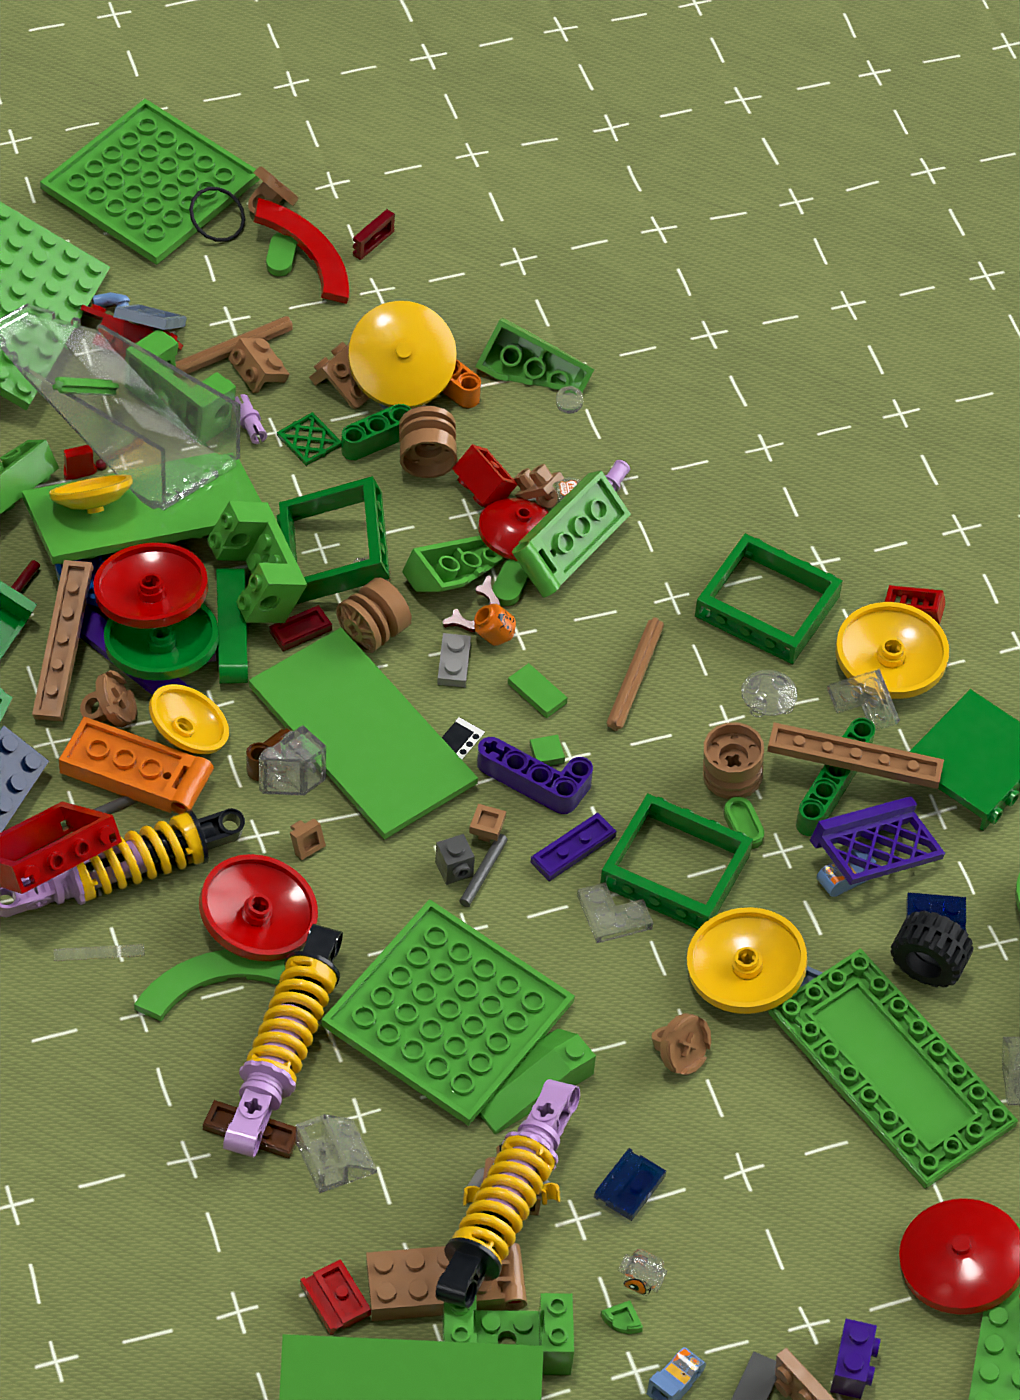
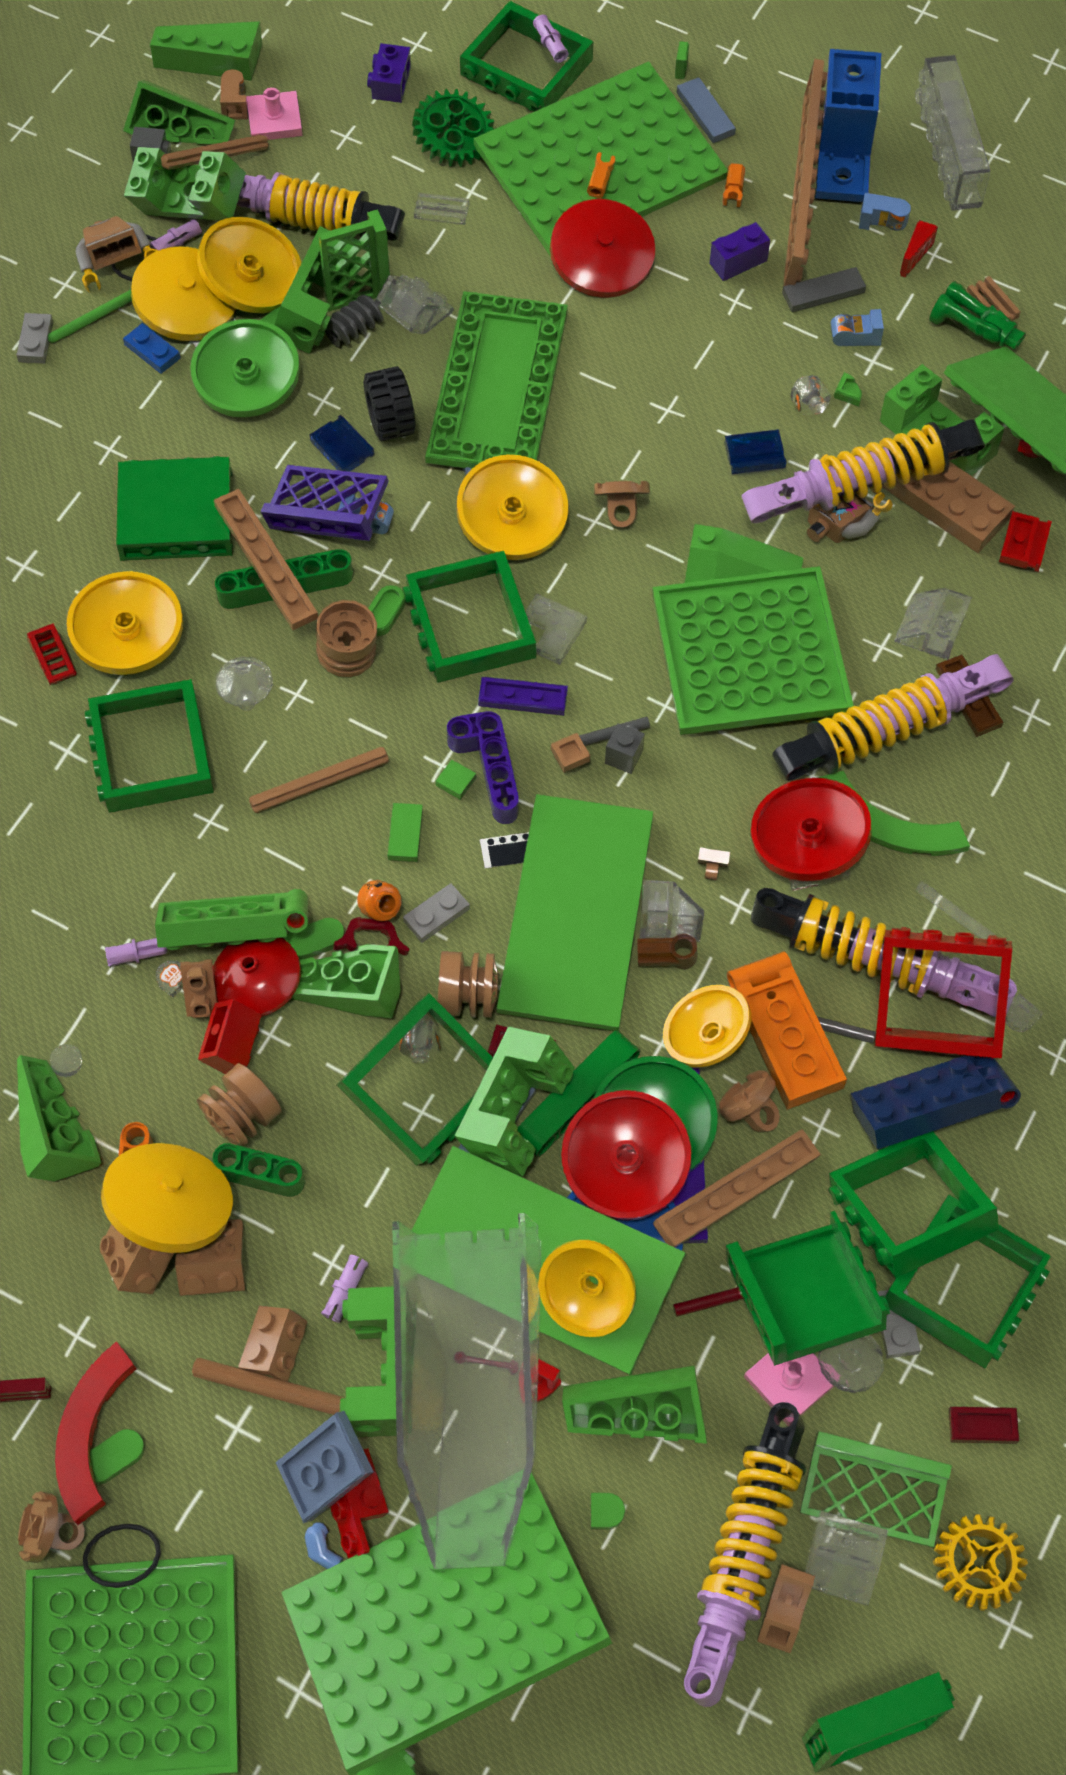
camera: 130 degrees left, 10 degrees up
bright green axle [52,377,119,396] -> none
green window [277,412,341,466] -> none
clear plate [826,669,900,731] -> none

